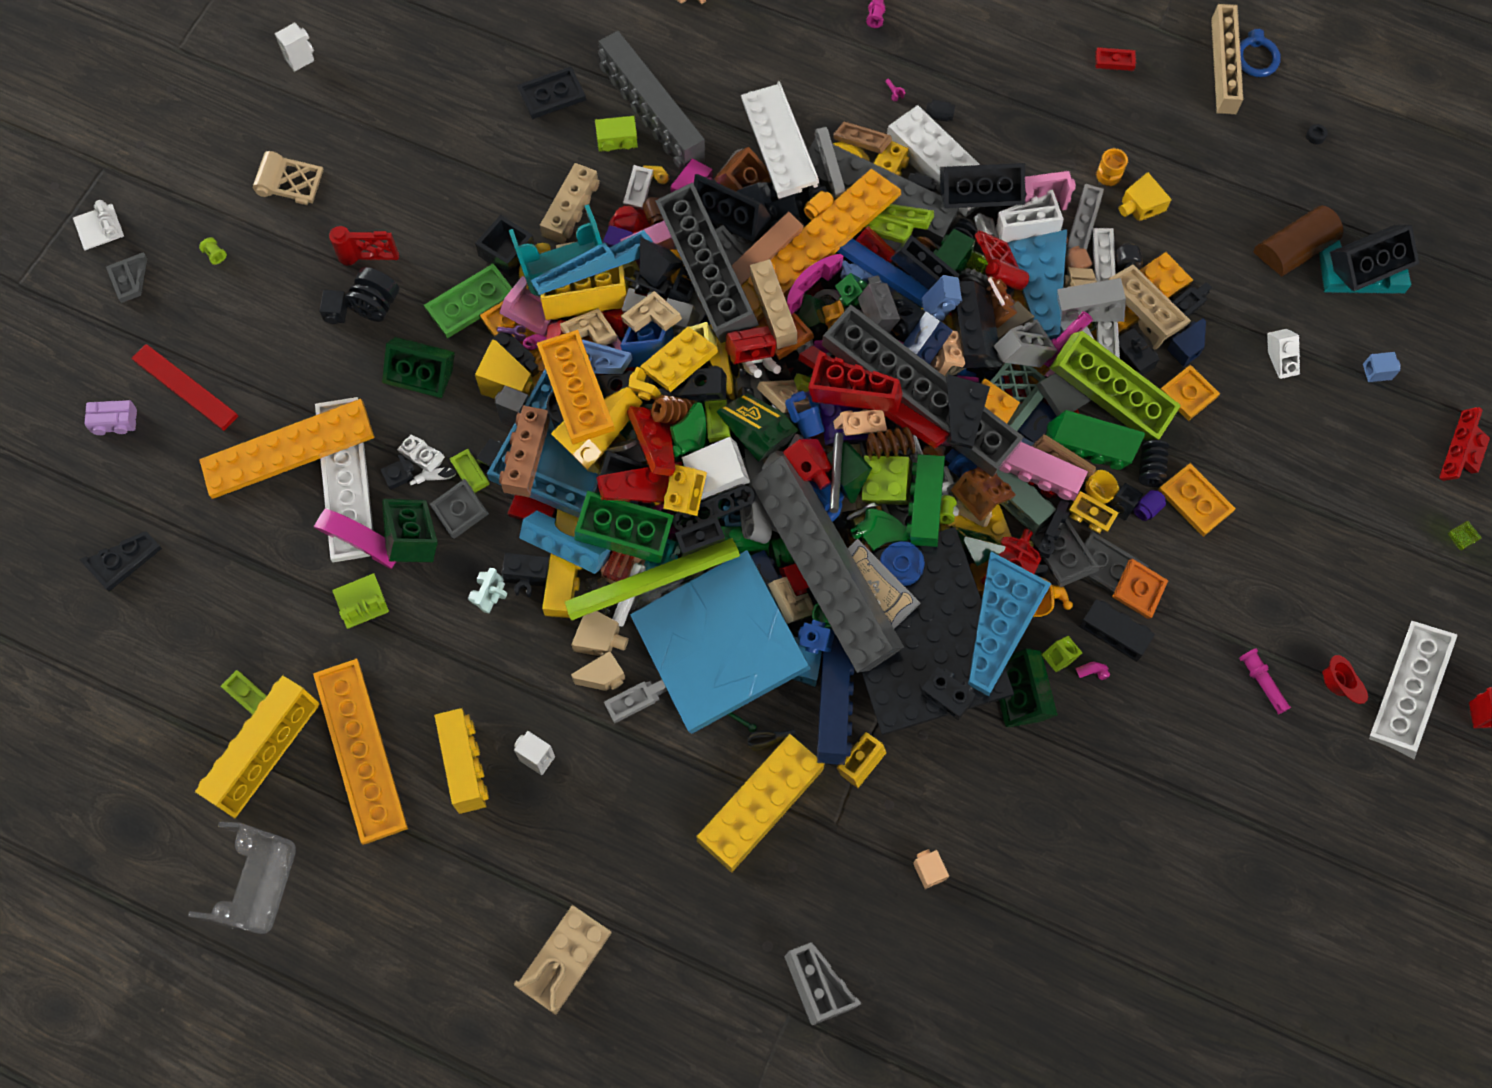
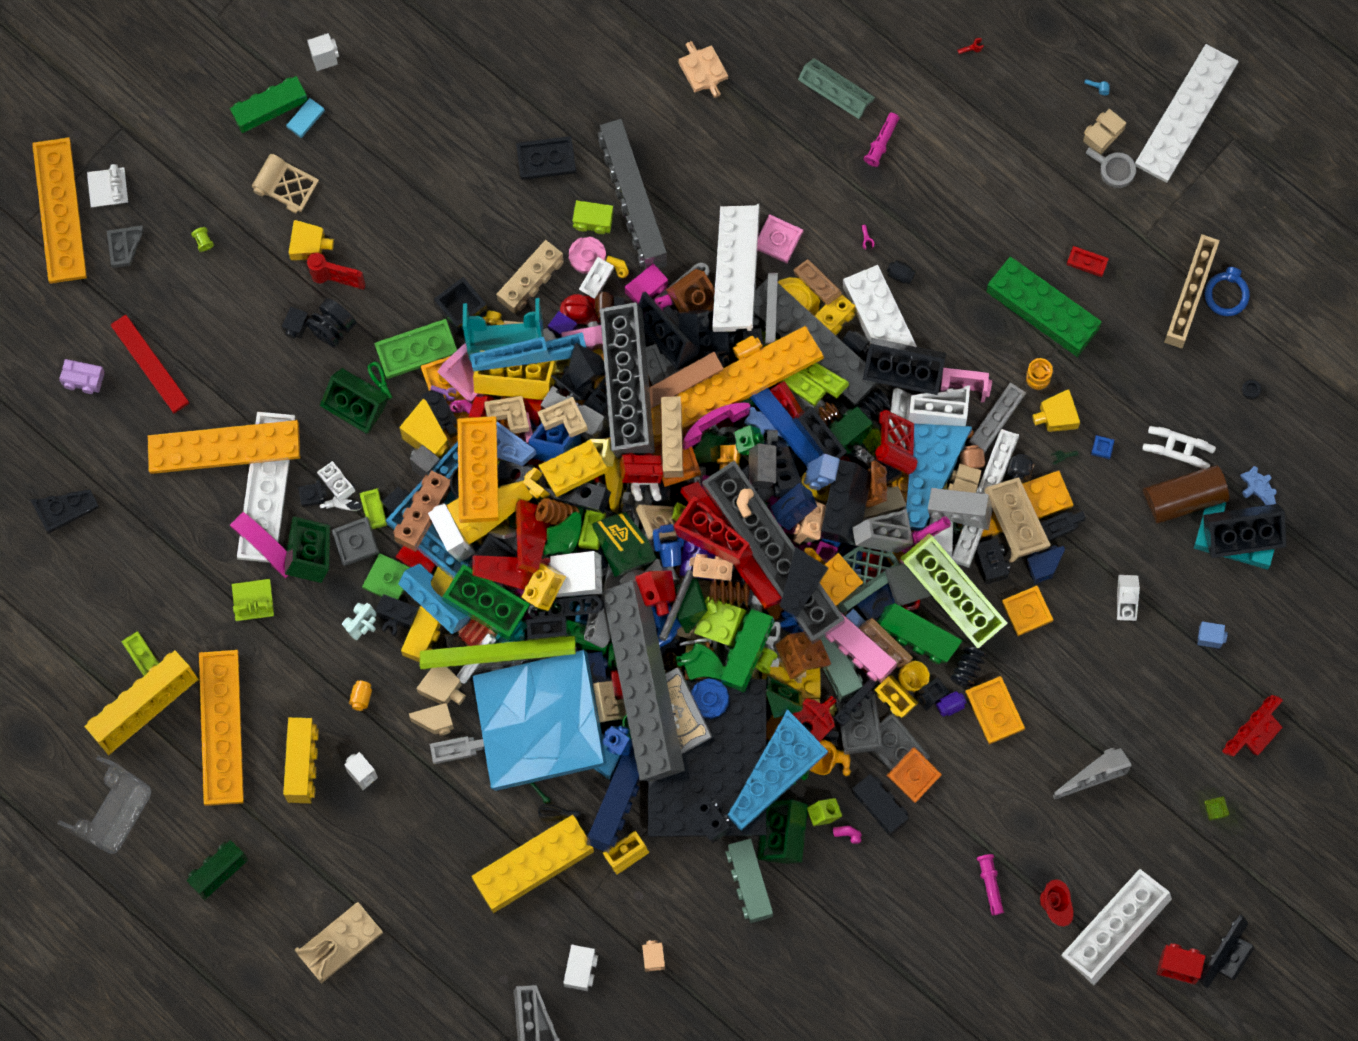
camera: 20 degrees right, 5 degrees up
none -> light orange plate [32,138,87,284]
none -> dark green slope [186,840,248,901]
none -> green brick [230,76,308,133]
none -> medium azure tile [286,98,325,138]
none -> yellow torso [289,220,334,260]
none -> light orange brick [349,681,372,711]
none -> bright green plate [362,553,410,600]
none -> green piece [368,362,393,400]
none -> white brick [428,503,476,562]
none -> white brick [563,945,598,991]
none -> bright pink tile [569,237,606,274]
none -> sand green brick [725,838,773,923]
none -> light nougat arm [736,488,754,518]
none -> bright pink tile [757,215,803,263]
none -> green brick [986,256,1102,357]
none -> clear green hand [1050,450,1078,464]
none -> light grey wedge [1053,748,1132,800]
none -> blue tile [1091,435,1114,459]
none -> white piece [1143,426,1216,469]
none -> medium blue piece [1240,466,1276,505]

